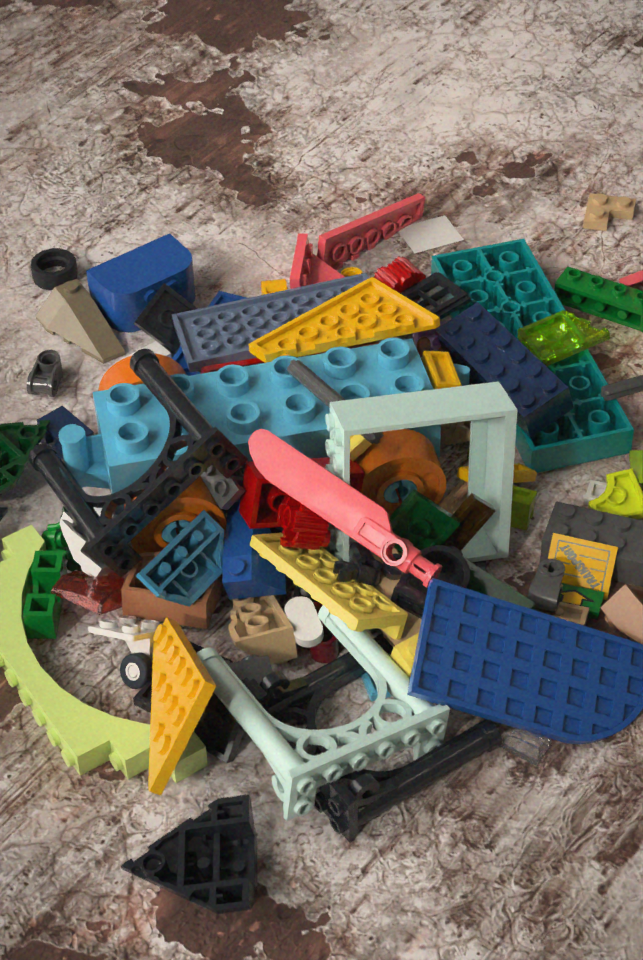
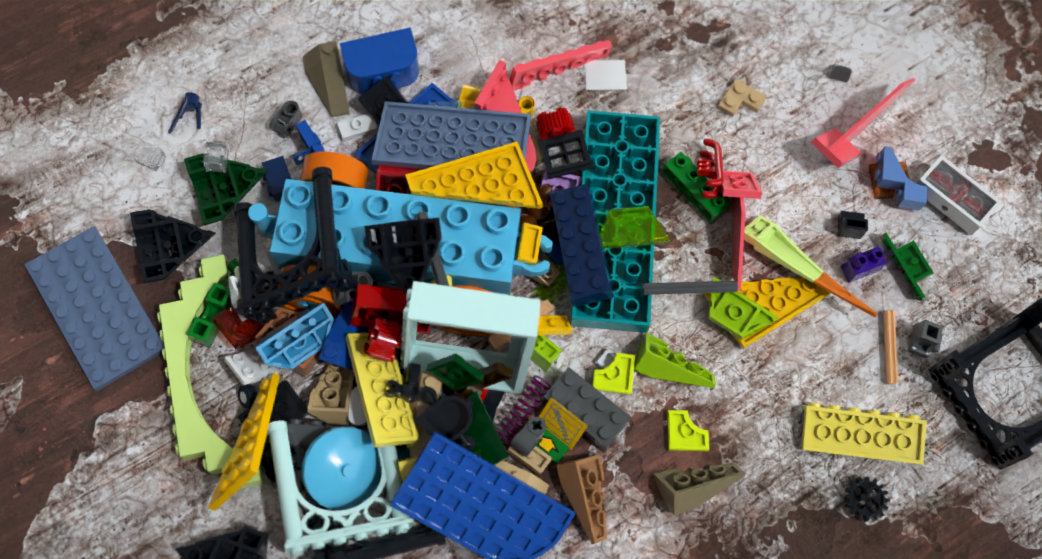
camera: 15 degrees right, 25 degrees up
black tyre [30,248,78,290] -> none
coral piece [248,429,442,588] -> none
none -> blue piece [293,120,325,165]
none -> medium azure dish [302,426,381,511]
none -> black wedge [364,217,442,295]
none -> magenta piece [496,375,551,451]
none -> red piece [697,138,724,199]

